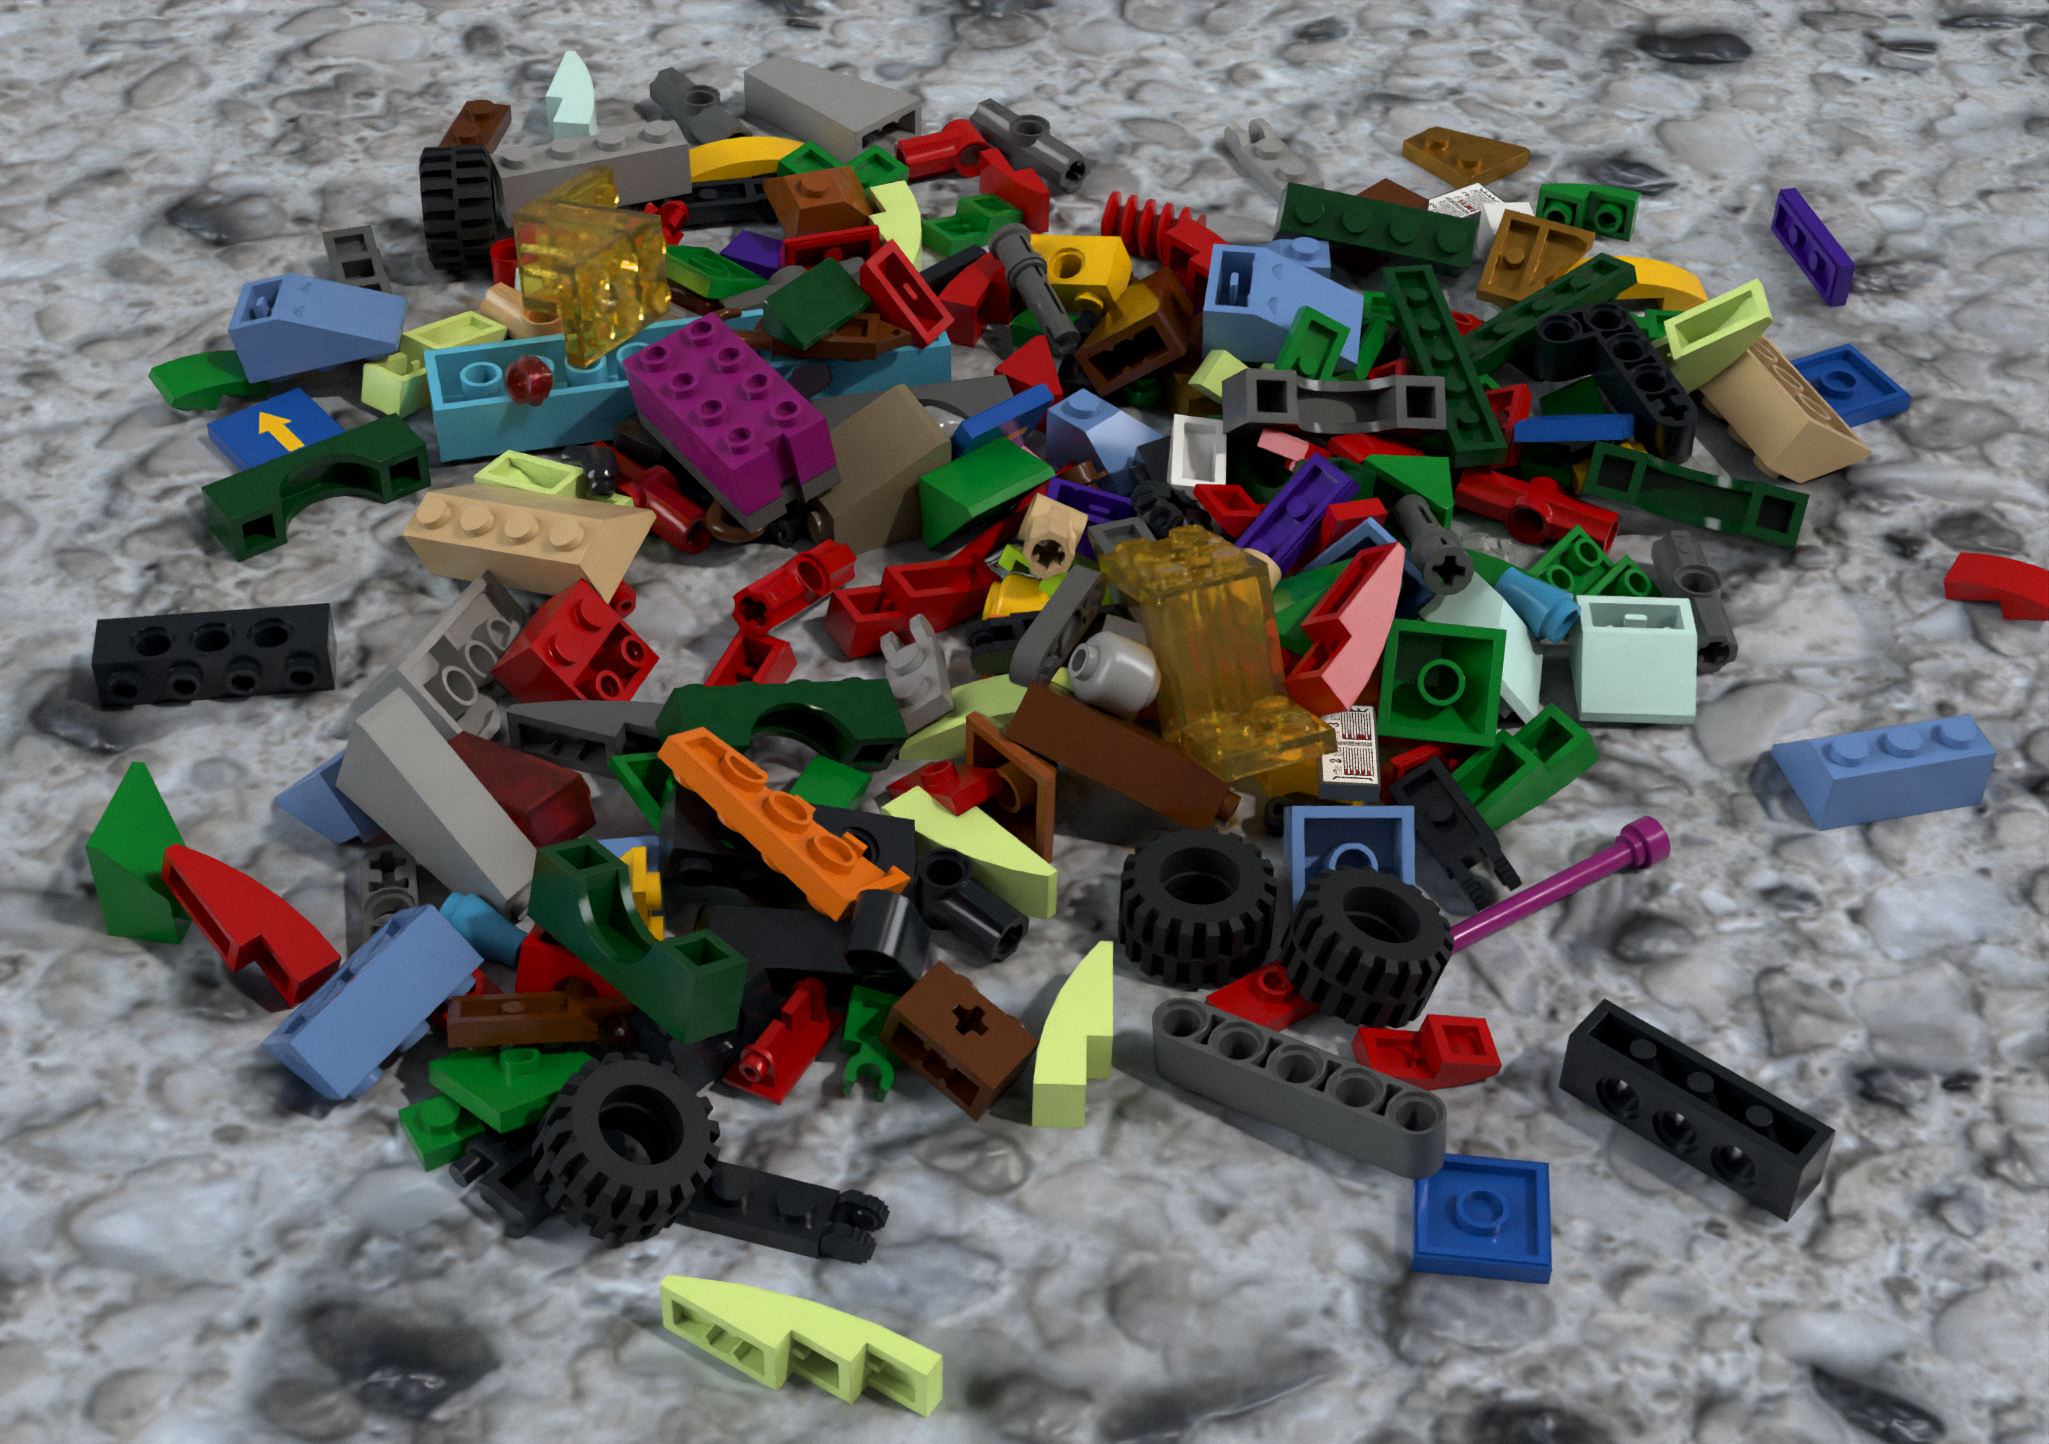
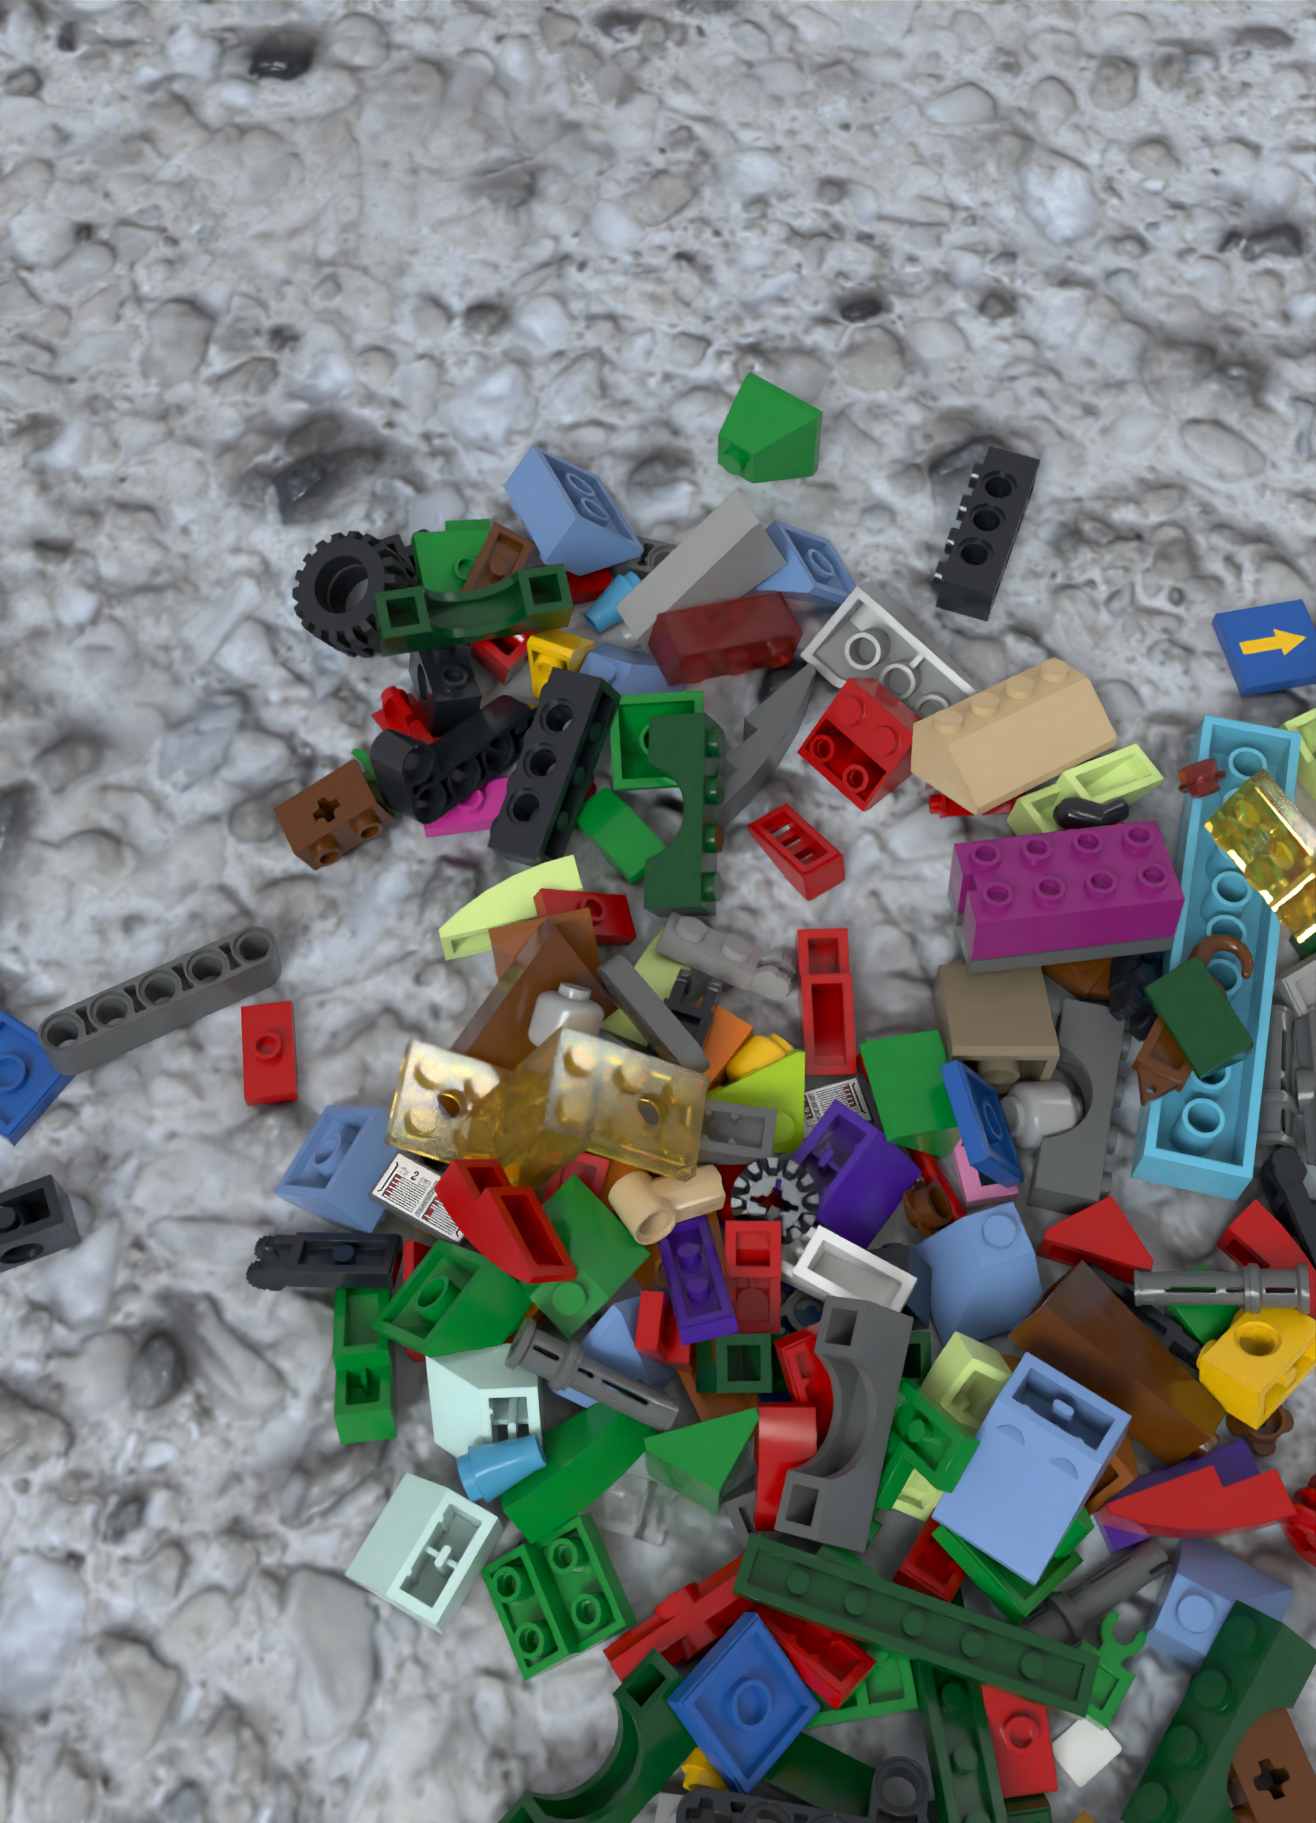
camera: 120 degrees right, 20 degrees up
red slope [160,843,342,1009] -> none
dark green arch [201,413,432,563] -> none
orange wing [657,727,911,922] -> none
yellowish green slope [659,1274,943,1418] -> none
black hinge [689,1161,890,1265] -> none
red piece [732,538,857,636] -> none
red slope [859,238,955,349] -> none
black piece [914,848,1029,962] -> none
tan piece [1017,493,1088,580] -> none
yellowish green slope [1032,941,1113,1128] -> none
black tyre [1118,825,1277,989] -> none
black tyre [1279,865,1454,1029] -> none
red slope [1351,1014,1502,1091] -> none
magenta piece [1449,816,1671,954] -> none
dark grey piece [1651,530,1738,672] -> none
medium blue slope [1771,714,1997,831] -> none

